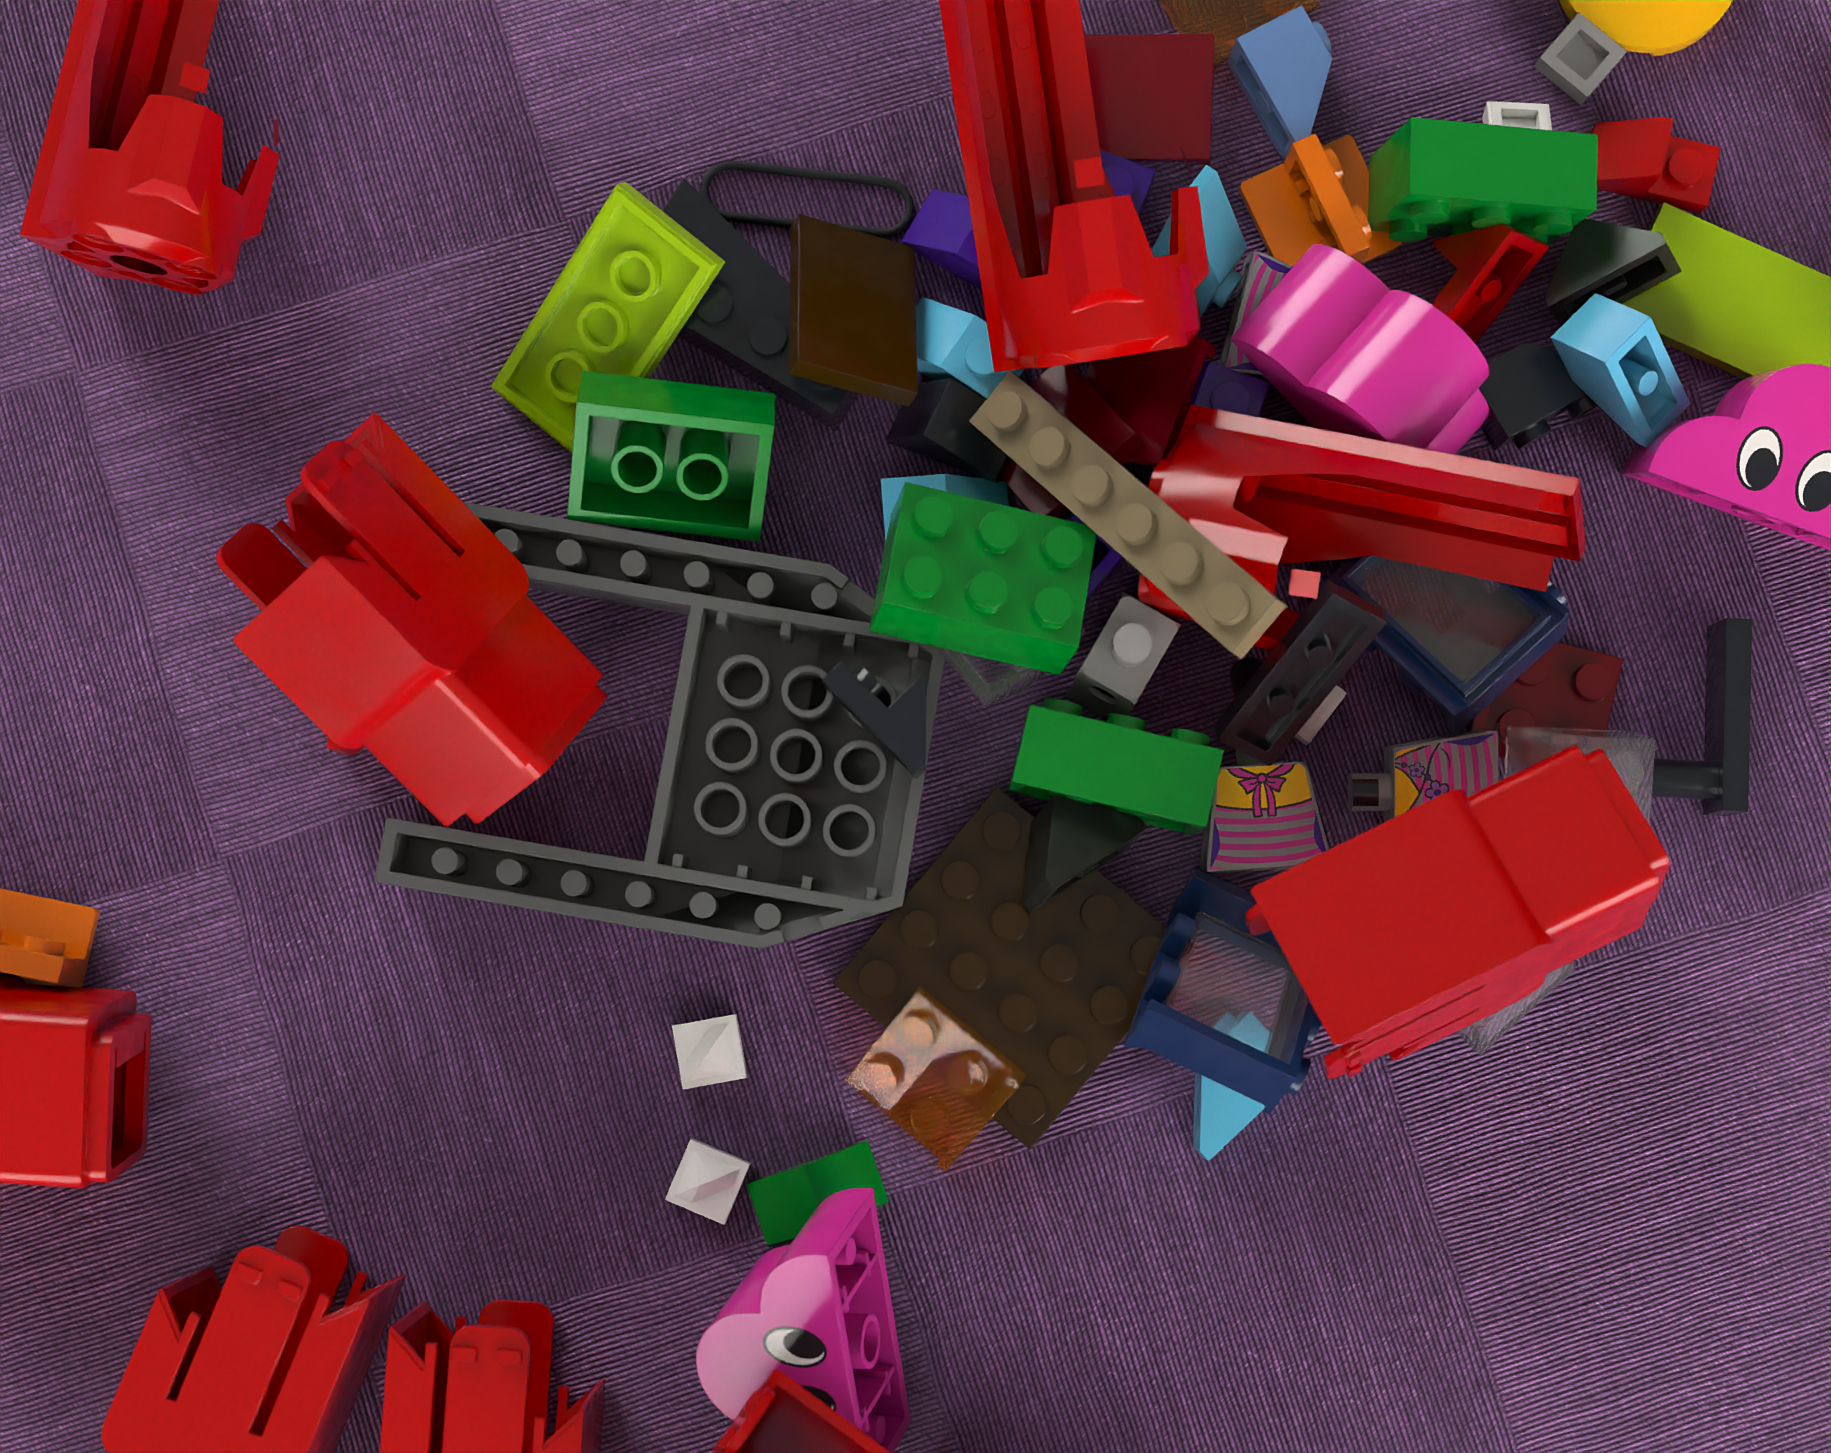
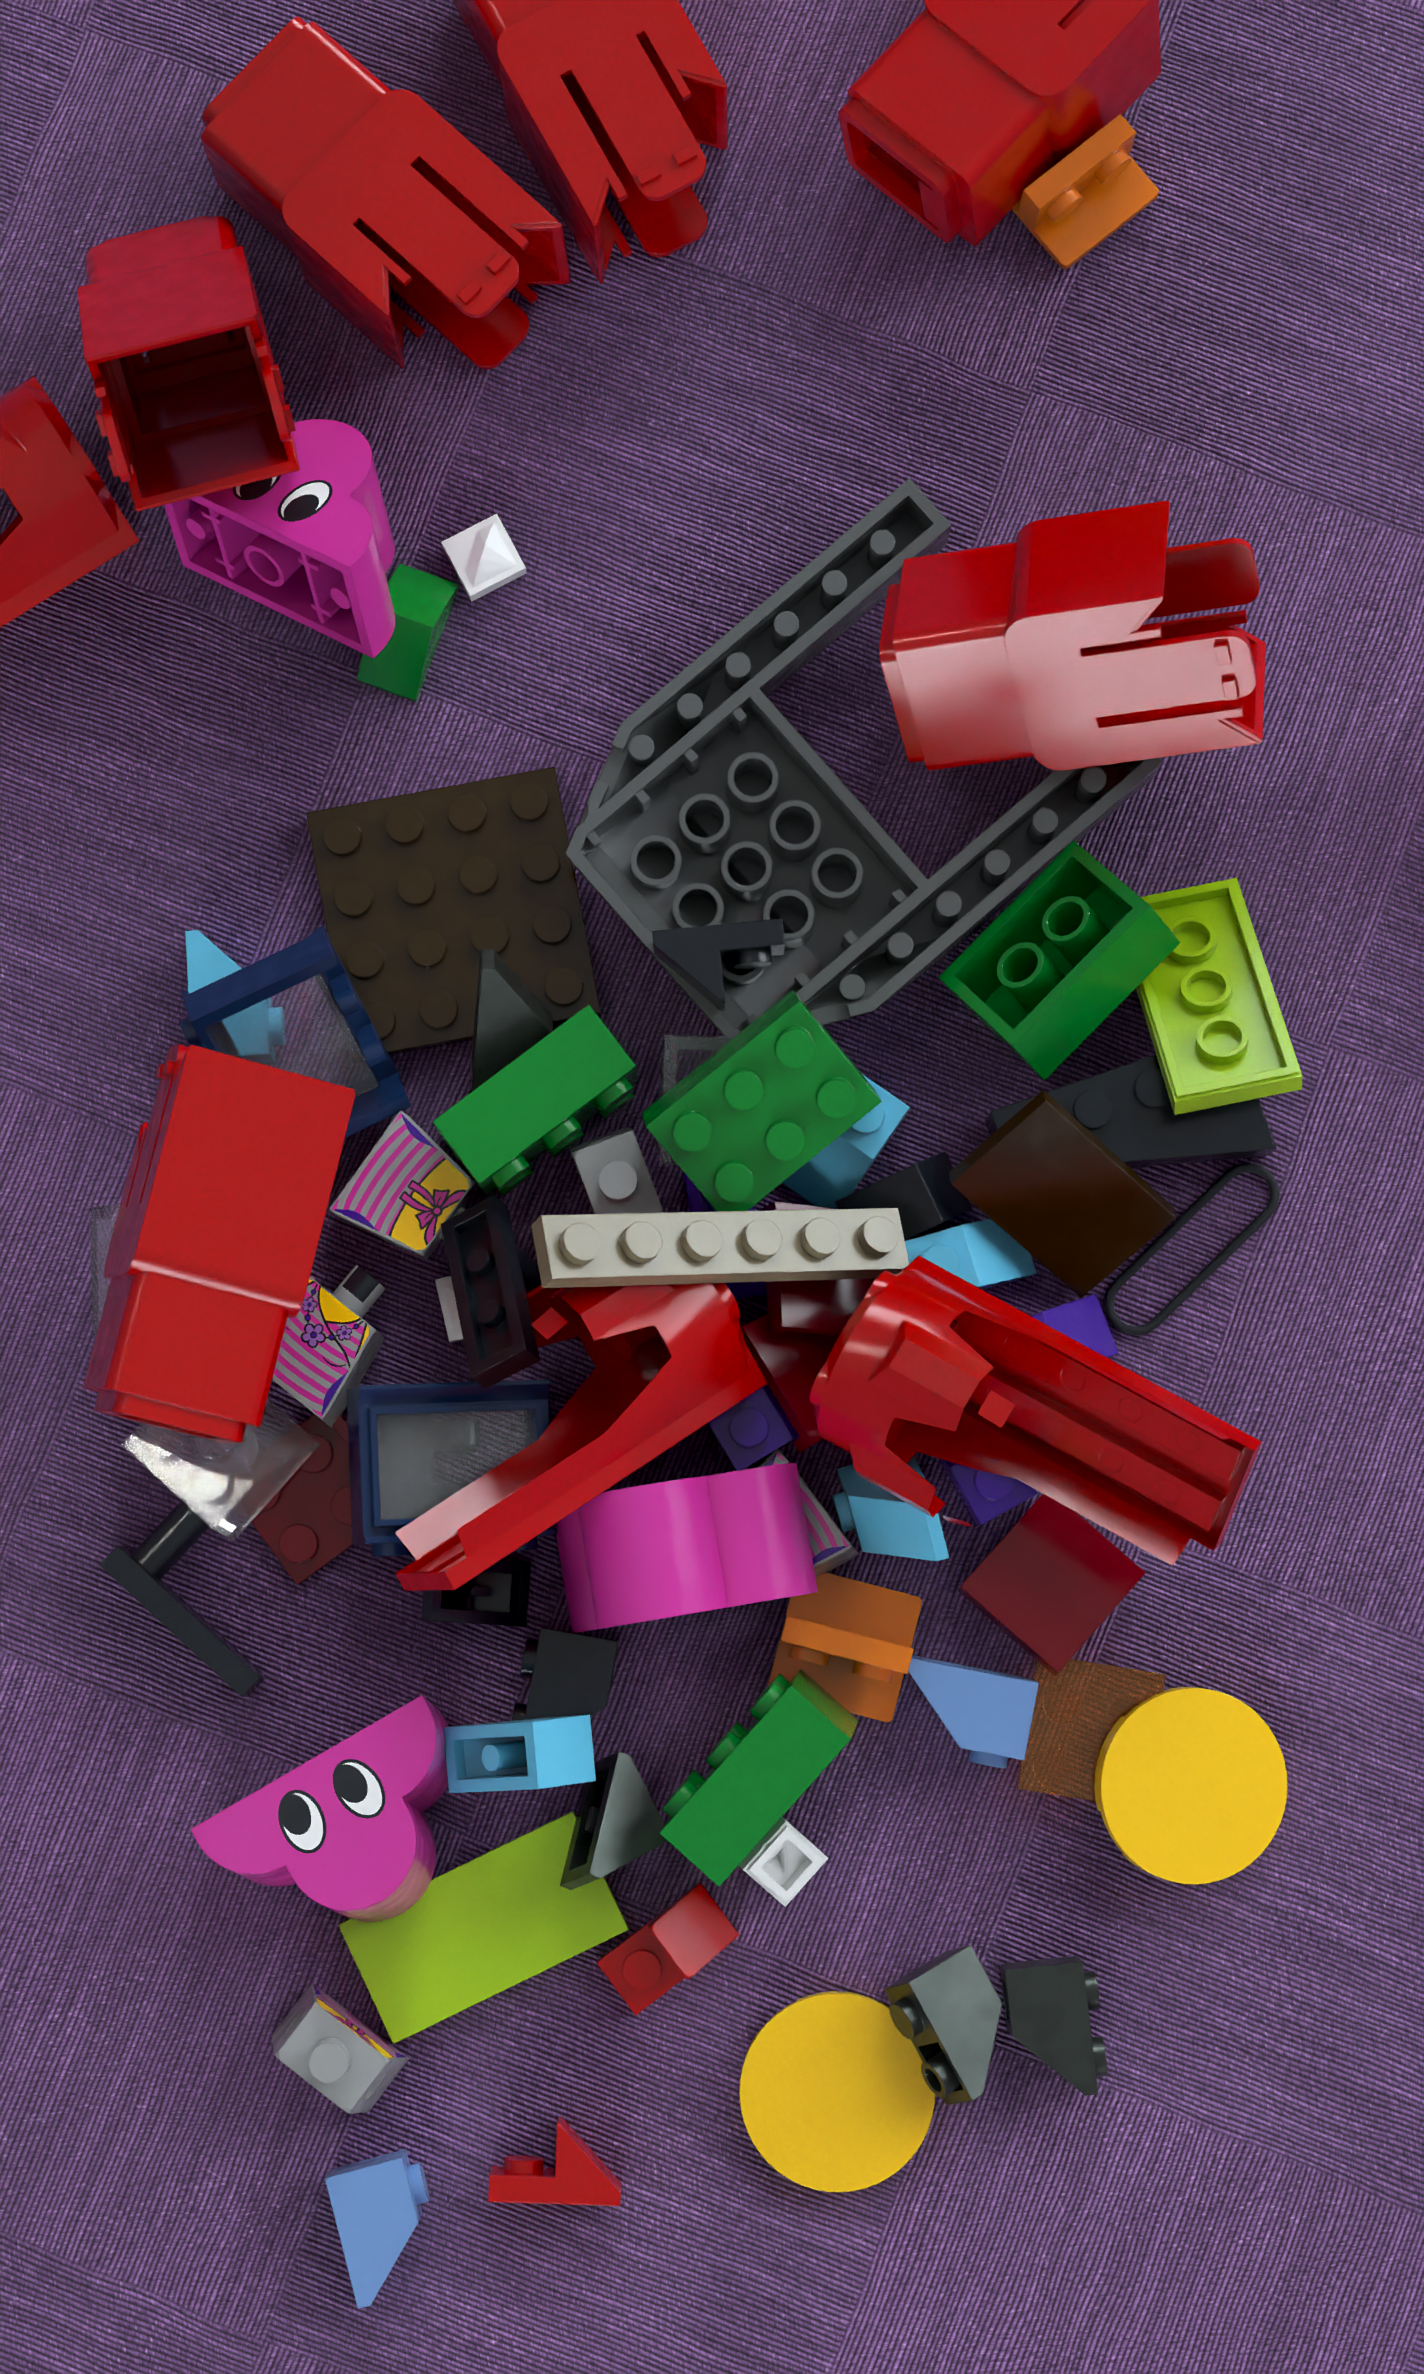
camera: 125 degrees right, 0 degrees up
white tile [672,1014,748,1090] -> none
clear orange piece [845,987,1026,1172] -> none
red slope [1432,224,1549,344] -> none
light grey plate [1534,13,1627,105] -> none

